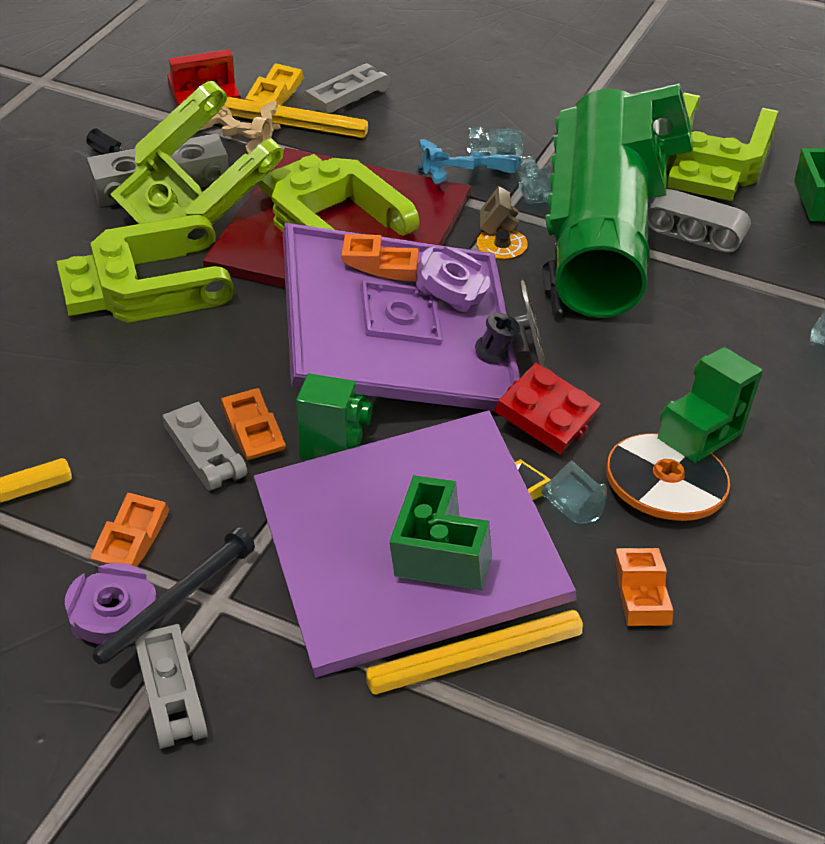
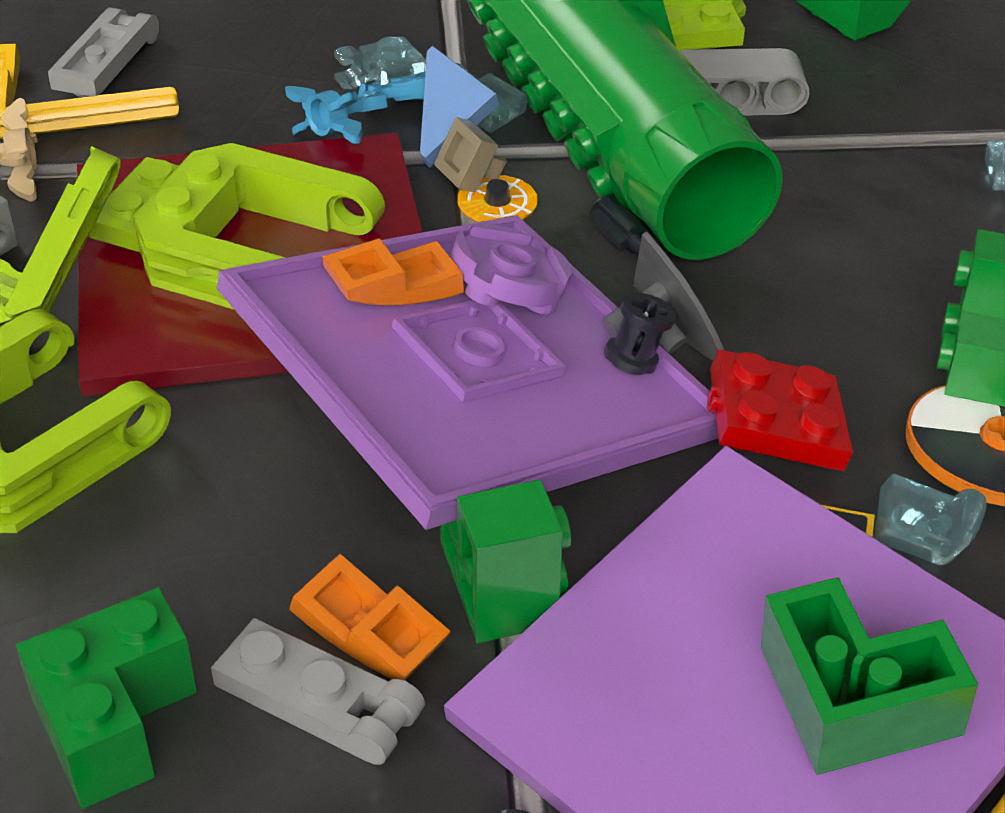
camera: 30 degrees left, 0 degrees up
none -> green brick [15,587,197,809]
none -> medium blue tile [420,46,500,168]

